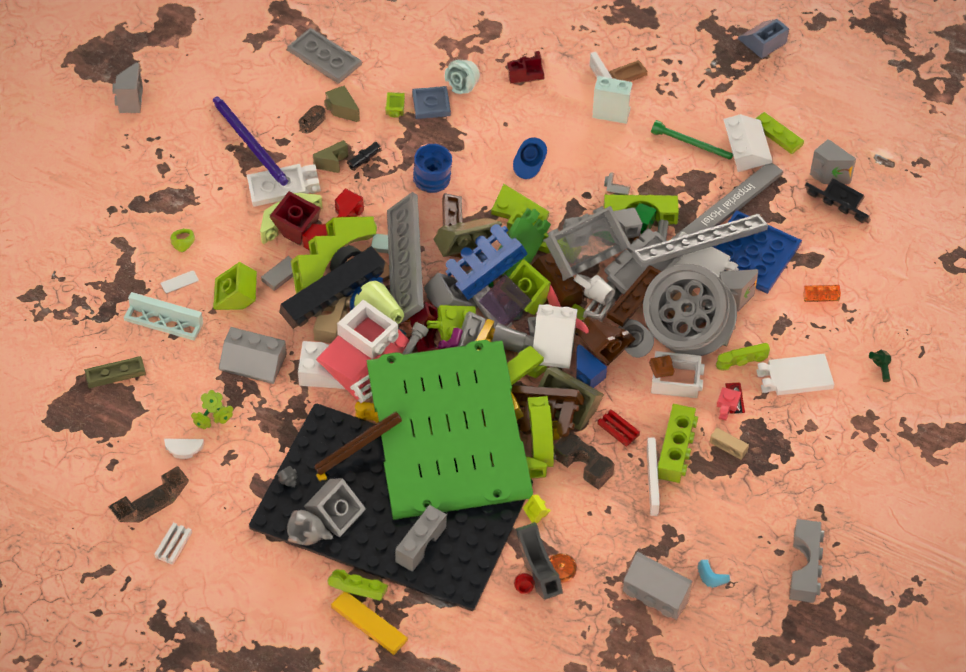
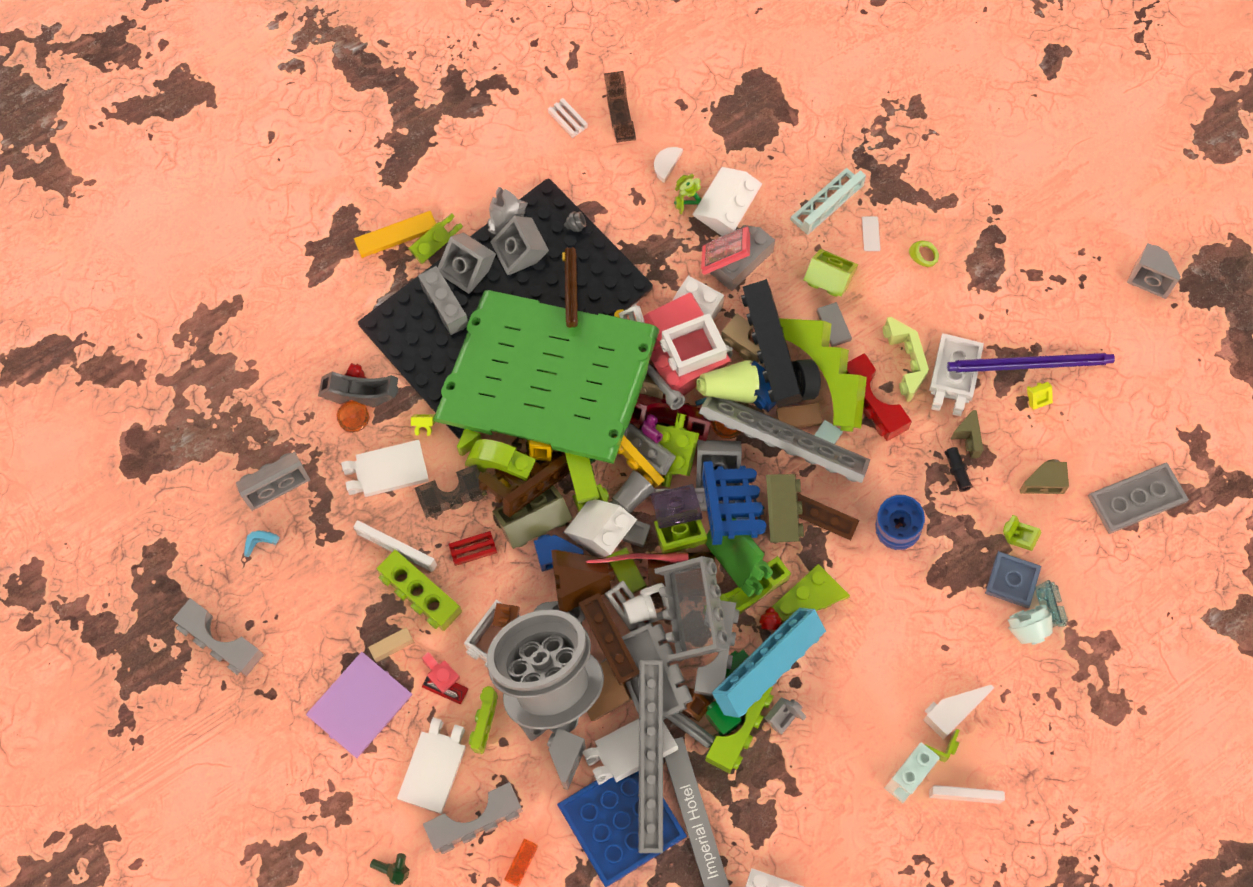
camera: 120 degrees right, 15 degrees up
olive tile [84,356,146,388] -> none
dark red slope [270,191,321,245] -> none
clear smoke beam [298,105,326,134] -> none
dark red slope [507,51,545,84] -> none
blue piece [513,137,547,179] -> none
medium nougat tile [609,60,648,82] -> none
green piece [651,120,733,159] -> none
none -> lavender piece [306,652,413,759]
none -> white tile [341,440,429,497]
none -> light grey arch [423,782,523,854]
none -> light grey slope [438,232,496,294]
none -> white slope [692,167,763,237]
none -> piece [701,226,750,275]
none -> medium azure brick [712,608,826,718]
none -> red plate [759,607,782,630]
none -> white slope [923,685,994,740]
none -> lime bracket [924,729,960,763]
none -> neon yellow tile [1027,382,1053,410]
none -> clear light blue hinge [1035,580,1068,628]

